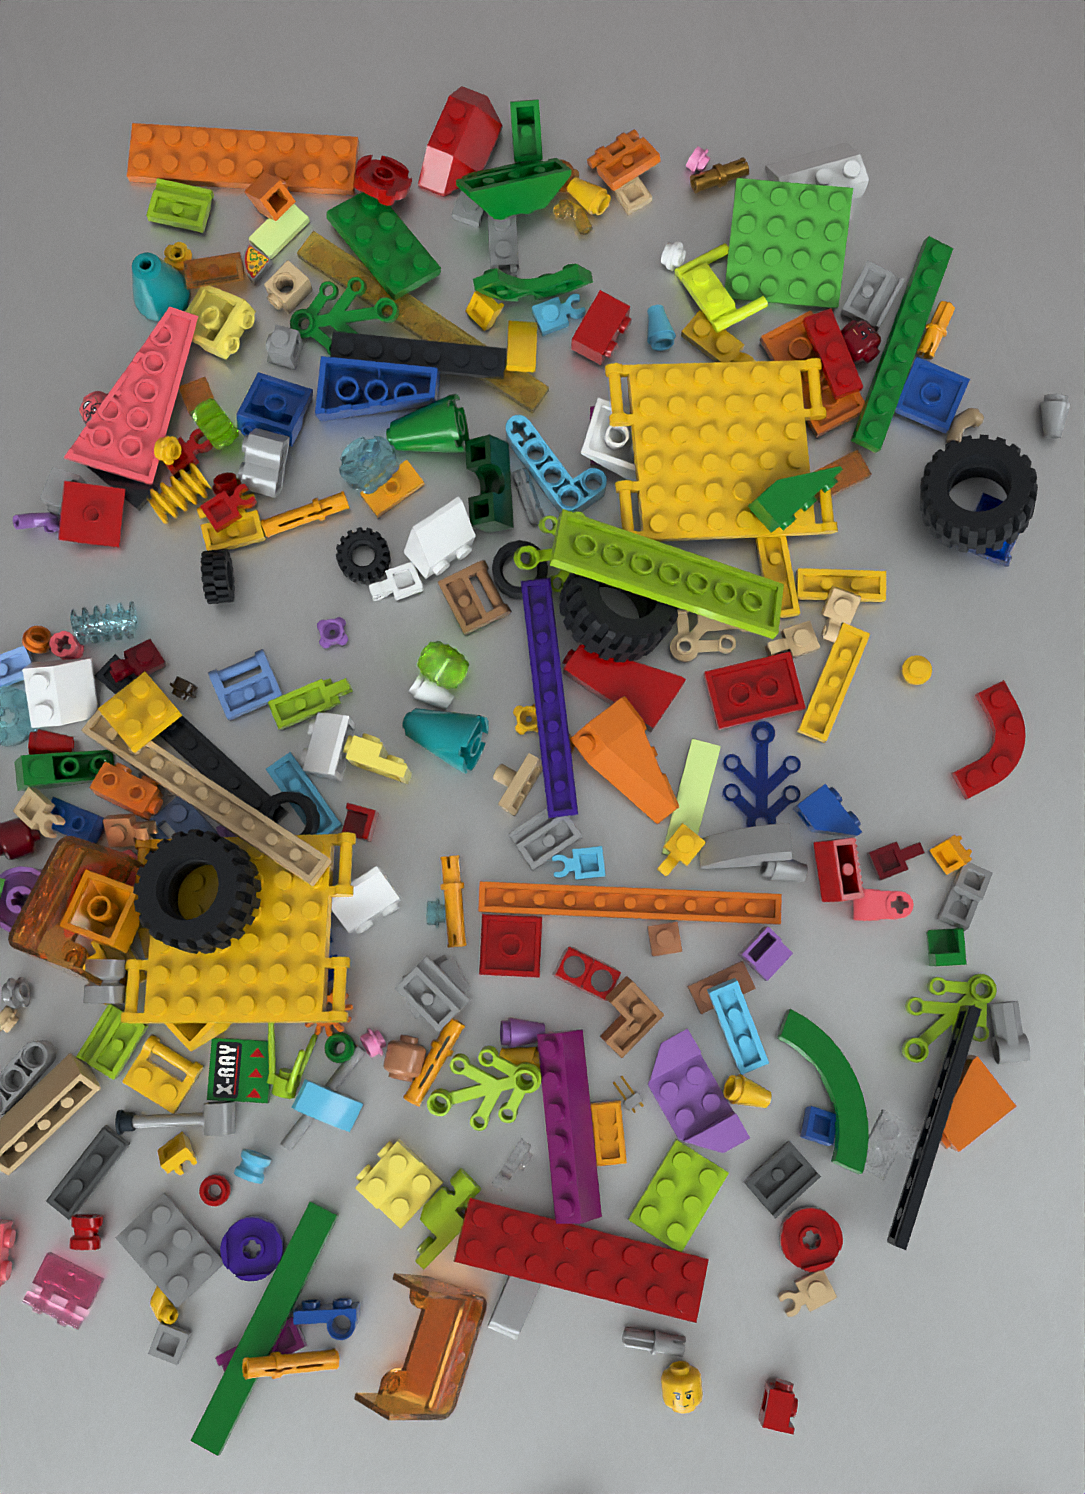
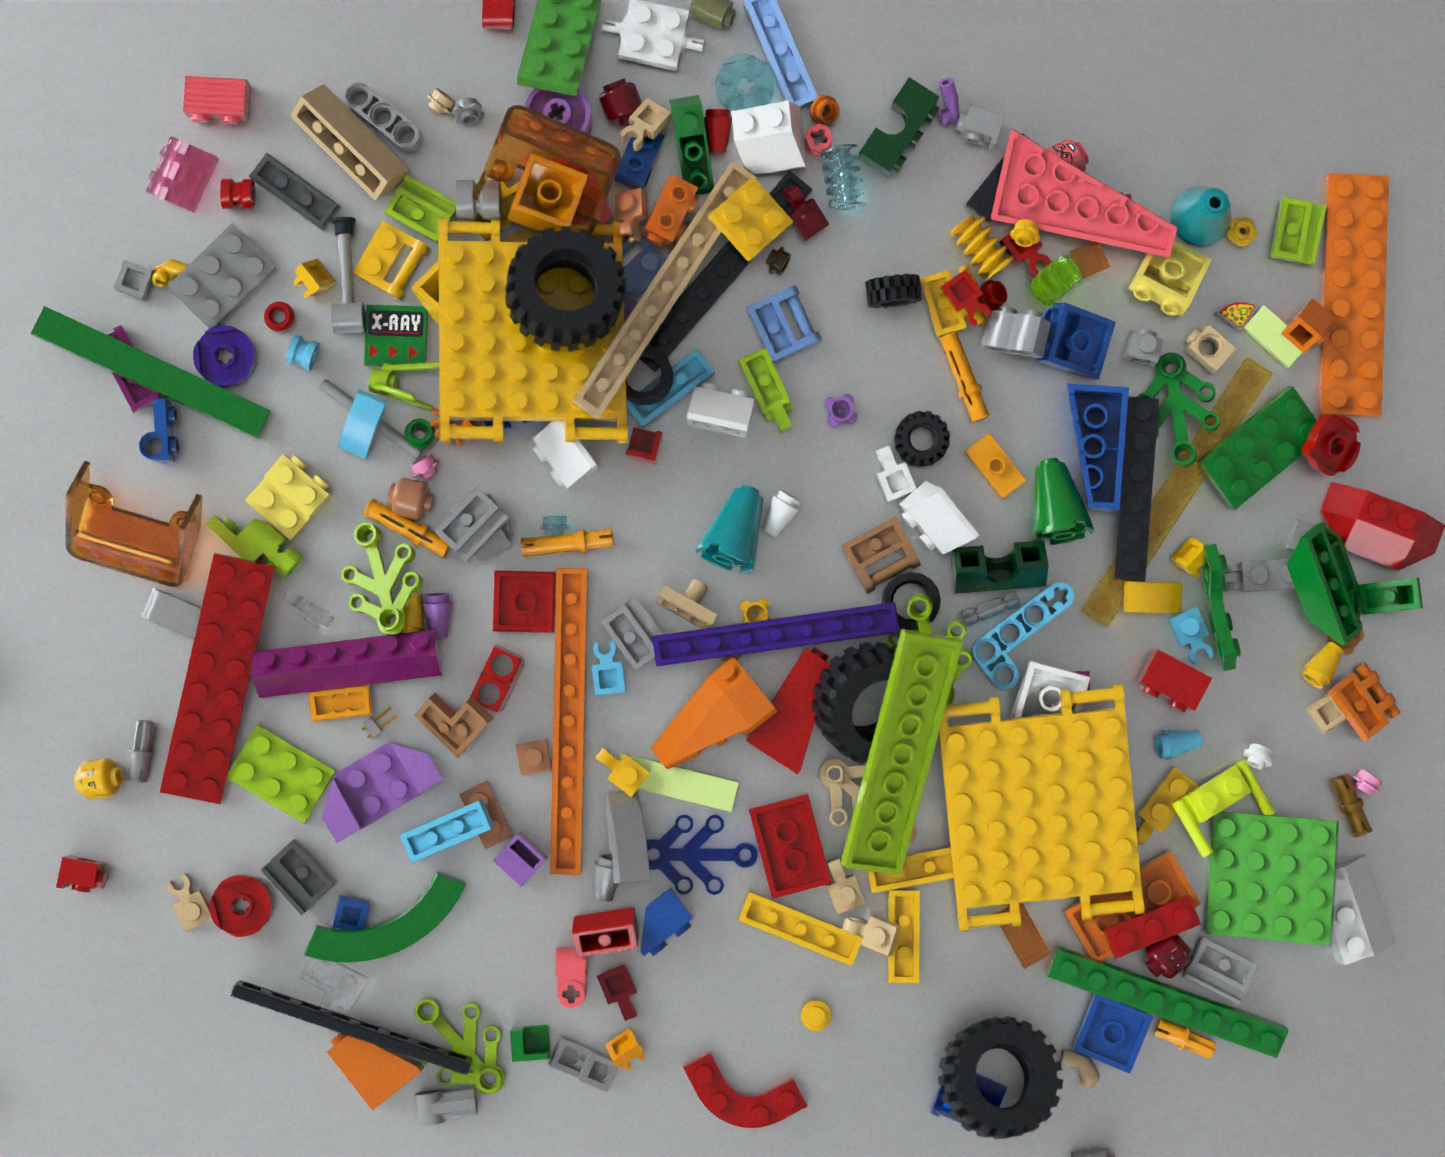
camera: 85 degrees right, 5 degrees up
red plate [58,481,125,548] -> none
clear orange slope [183,252,245,289] -> none
light orange pin [242,1348,339,1380] -> none
clear light blue plate [339,436,399,494] -> none
light yellow plate [343,733,412,784] -> none
clear neon green gear [417,641,469,689] -> none
clear yellow arm [554,199,593,235] -> none
yellow cone [723,1074,772,1108] -> none
green slope [748,466,843,533] -> none
none -> dark green arch [858,77,940,178]

